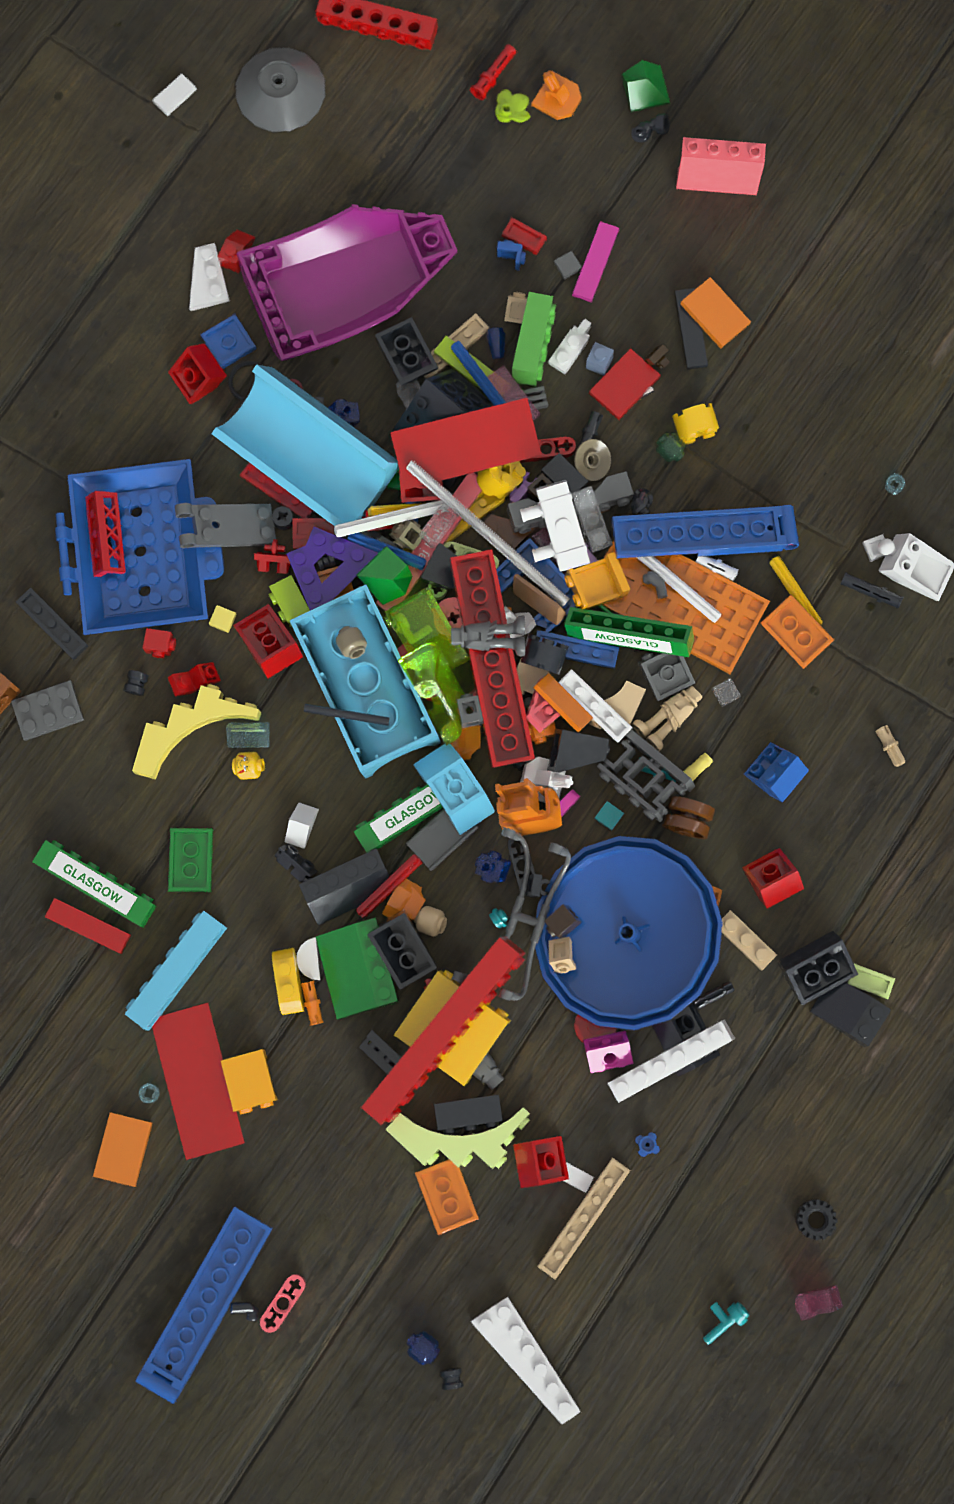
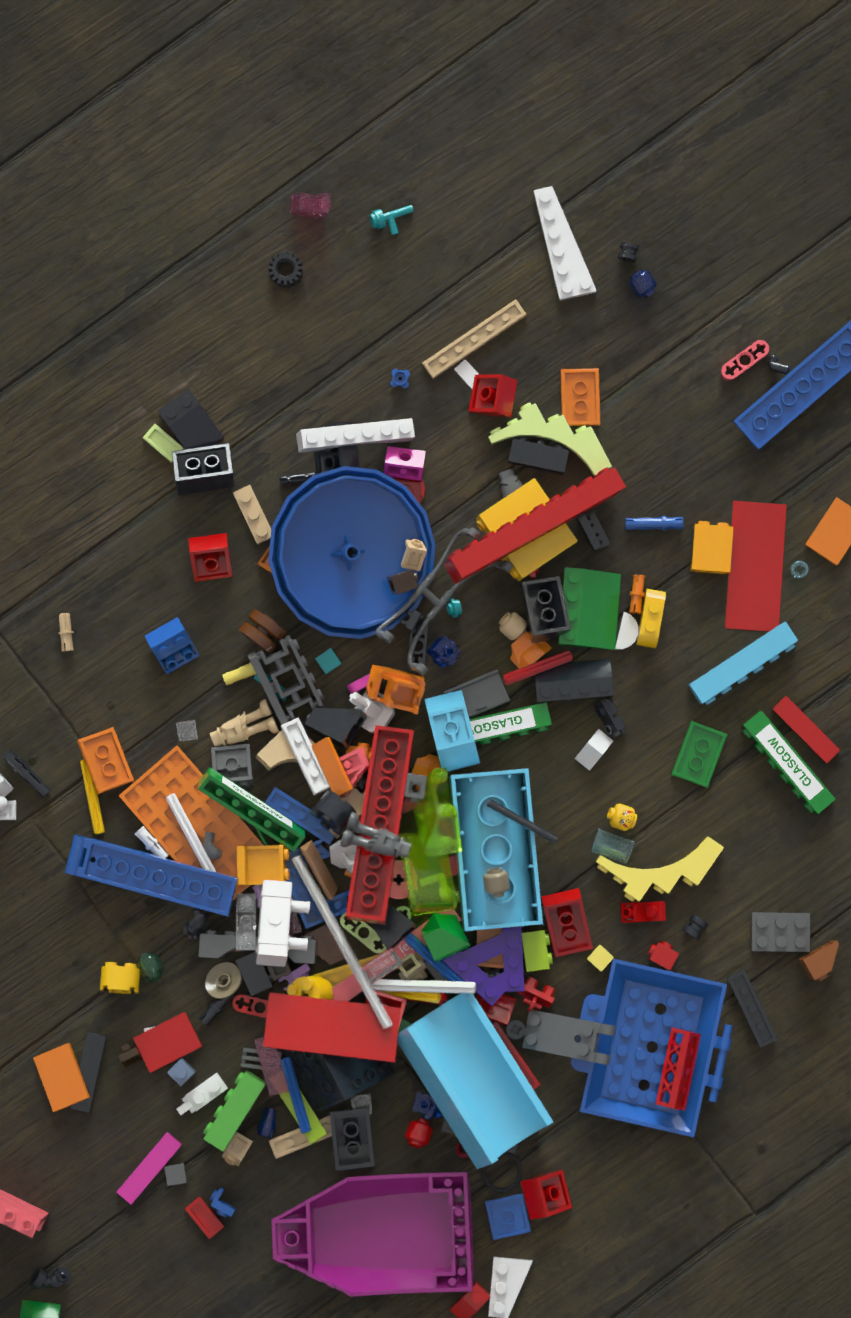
camera: 170 degrees left, 5 degrees up
none -> red head [405,1118,433,1149]
none -> blue pin [625,516,683,531]

